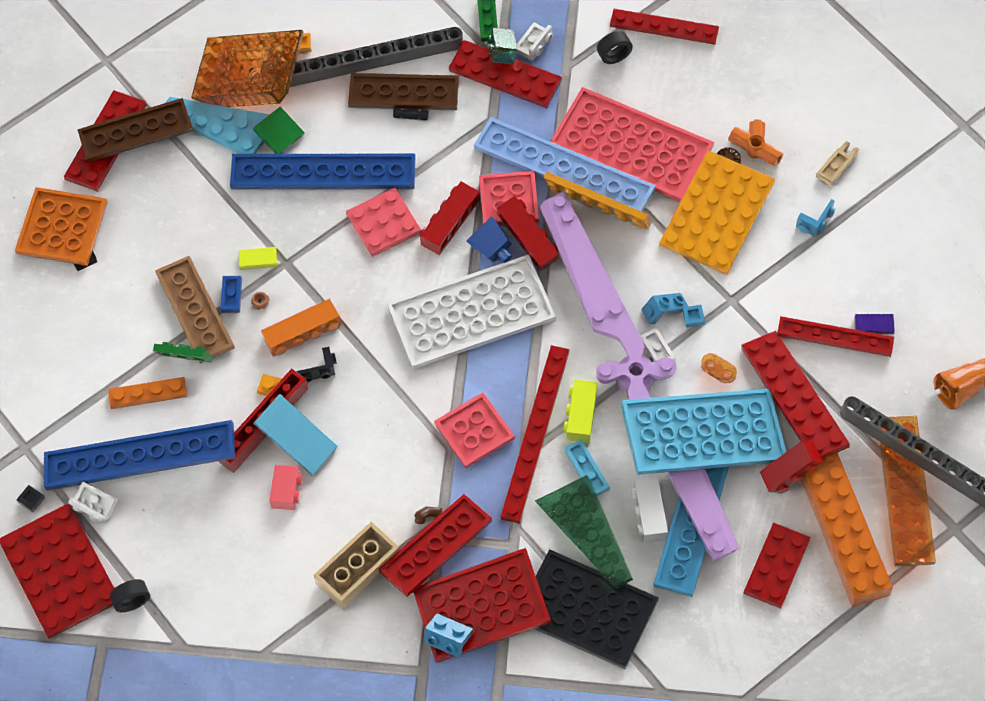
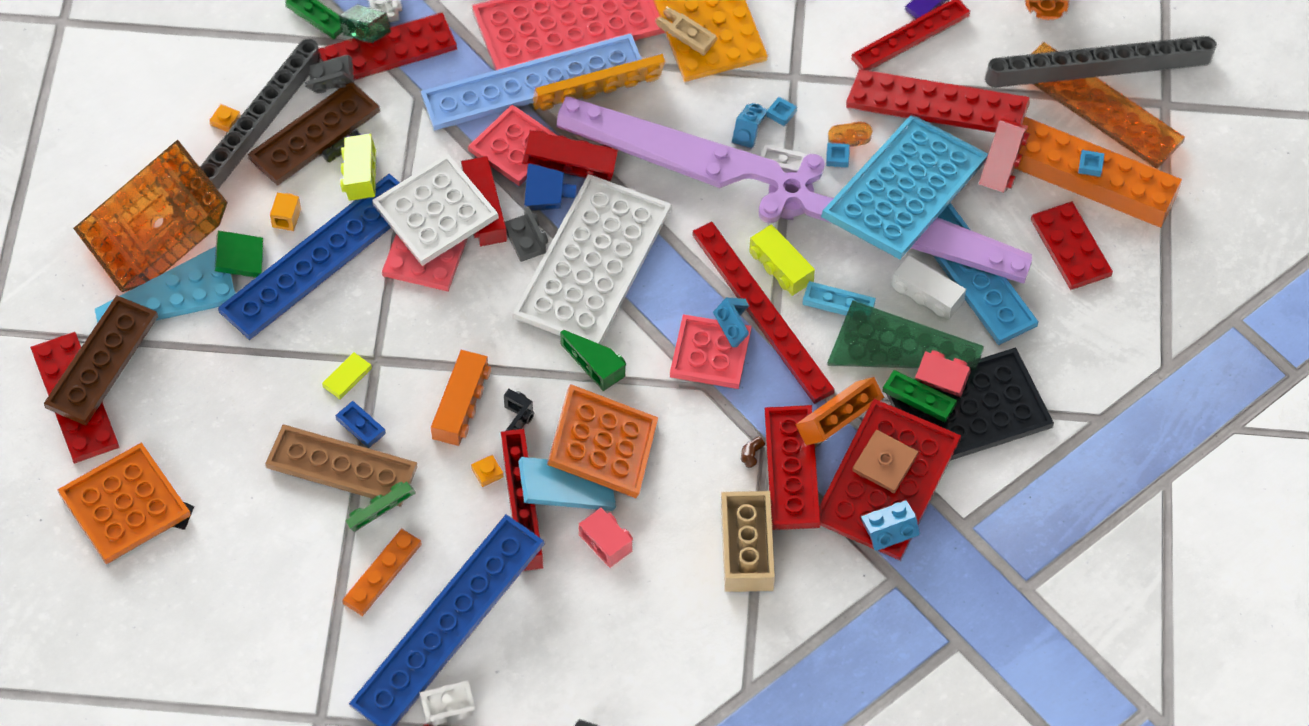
camera: 50 degrees left, 5 degrees down
nougat plate [251,292,270,310] -> none
none -> light orange plate [209,104,241,132]
none -> light orange brick [270,192,301,231]
none -> dark grey bracket [305,55,354,93]
none -> brick [340,134,376,201]
none -> white plate [372,154,499,266]
none -> dark grey bracket [505,206,548,262]
none -> orange plate [547,384,658,498]
none -> green slope [560,330,626,391]
none -> tan hinge [655,7,717,56]
none -> dark azure bracket [713,297,749,347]
none -> orange brick [795,377,885,445]
none -> dark azure plate [826,143,850,168]
none -> nougat plate [853,430,918,493]
none -> green plate [882,370,957,423]
none -> coral brick [915,350,971,398]
none -> dark azure plate [1078,150,1105,177]

